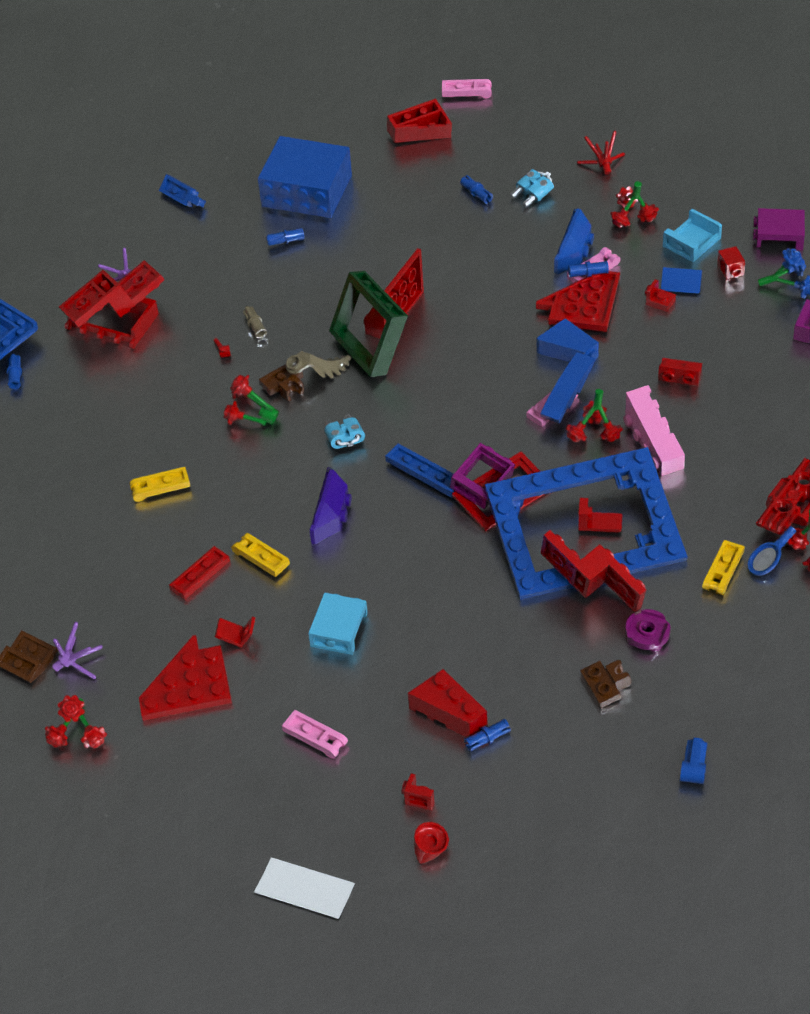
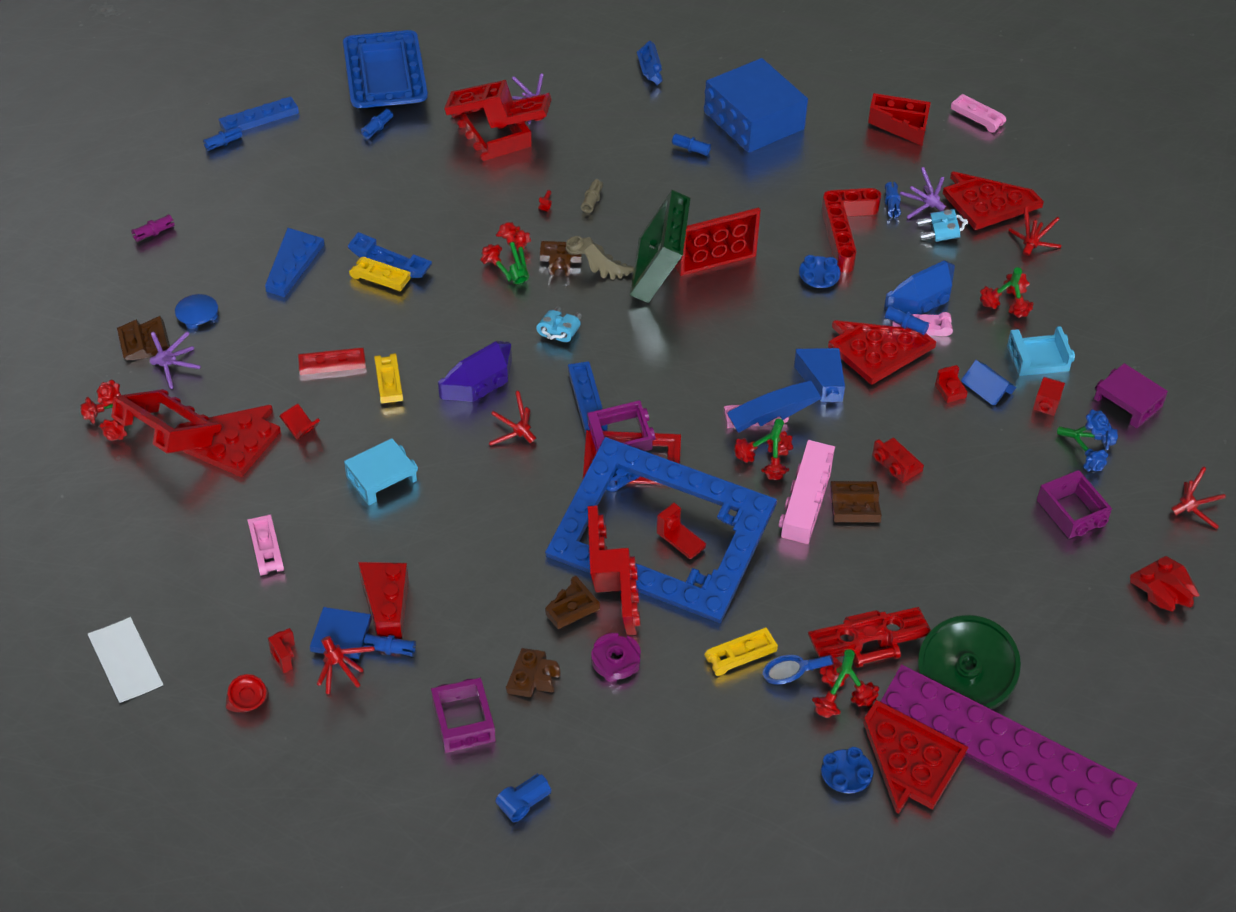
camera: 35 degrees right, 0 degrees up
none -> red hinge [111,389,222,453]
none -> blue dish [175,294,218,329]
none -> blue wing [265,228,325,297]
none -> blue tile [310,607,372,659]
none -> red plant [317,636,375,694]
none -> blue slope [348,232,432,278]
none -> magenta window [431,677,496,753]
none -> red plant [489,391,536,446]
none -> reddish brown wing [545,576,600,629]
none -> blue dish [799,255,841,288]
none -> red beam [822,188,881,273]
none -> reddish brown slope [830,481,882,523]
none -> medium lavender plant [900,167,946,219]
none -> red wing [942,171,1044,230]

